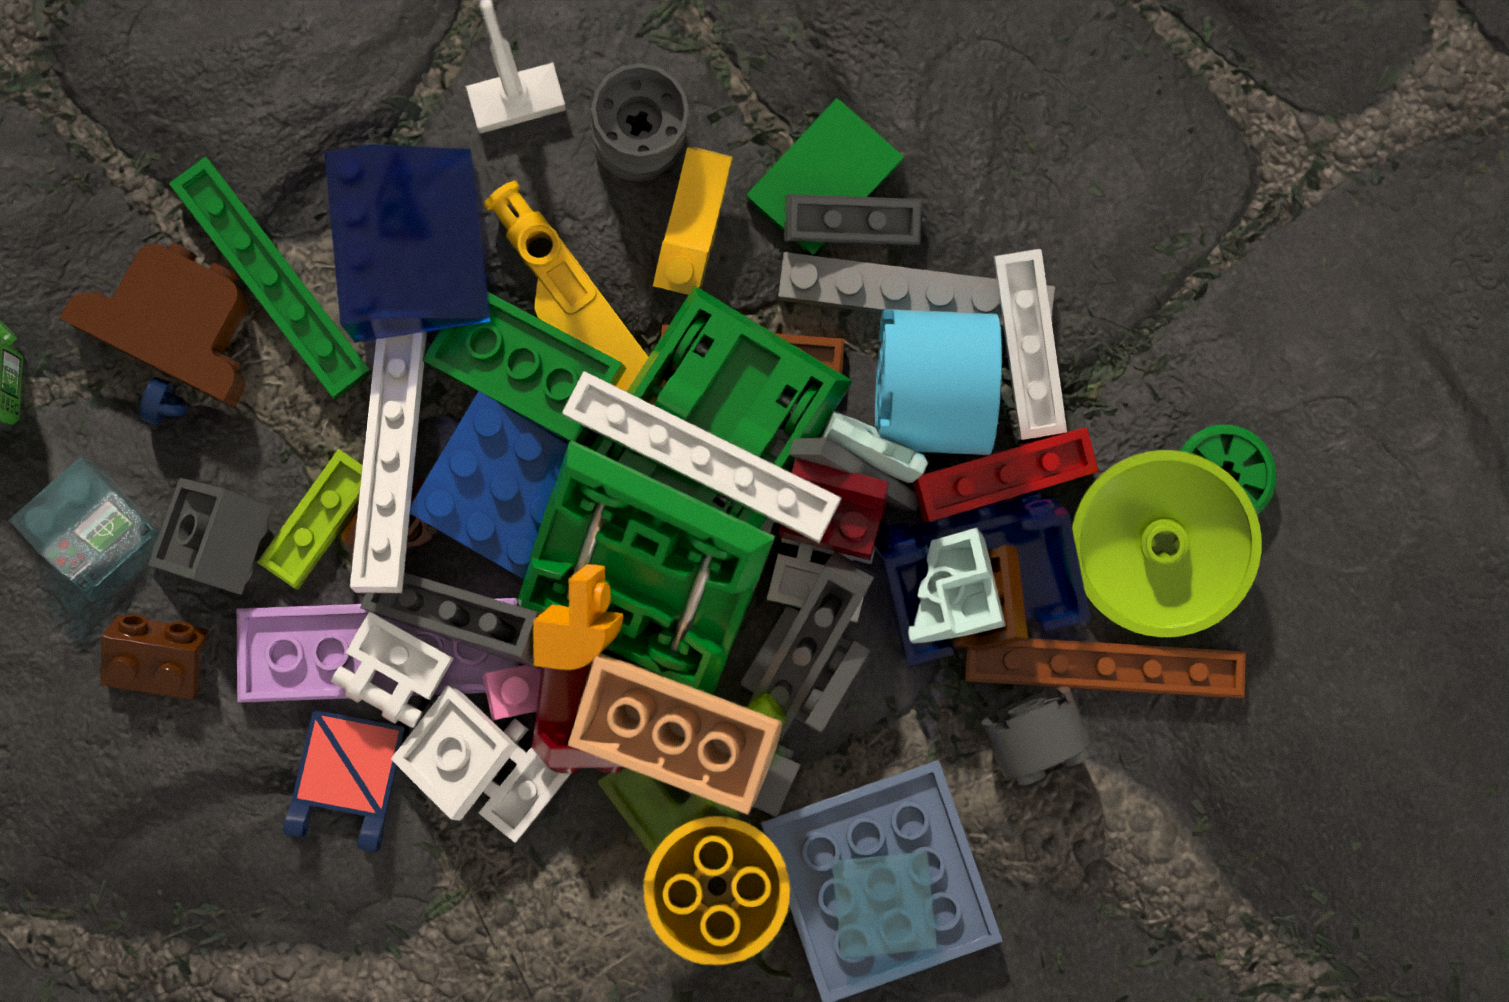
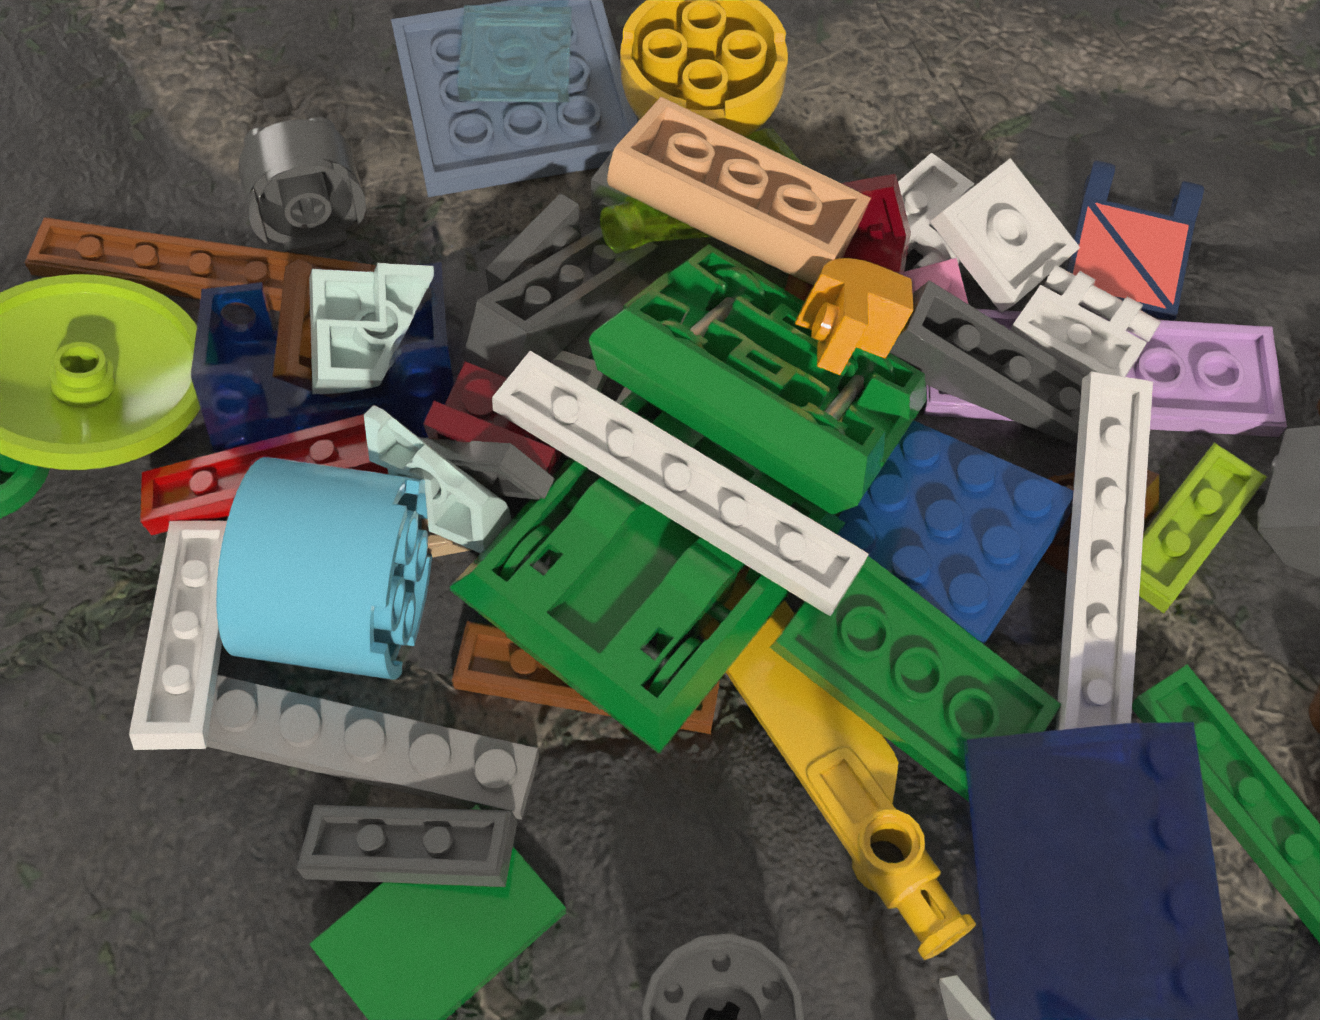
camera: 170 degrees left, 20 degrees down
yellow slope [653,146,733,295] -> none

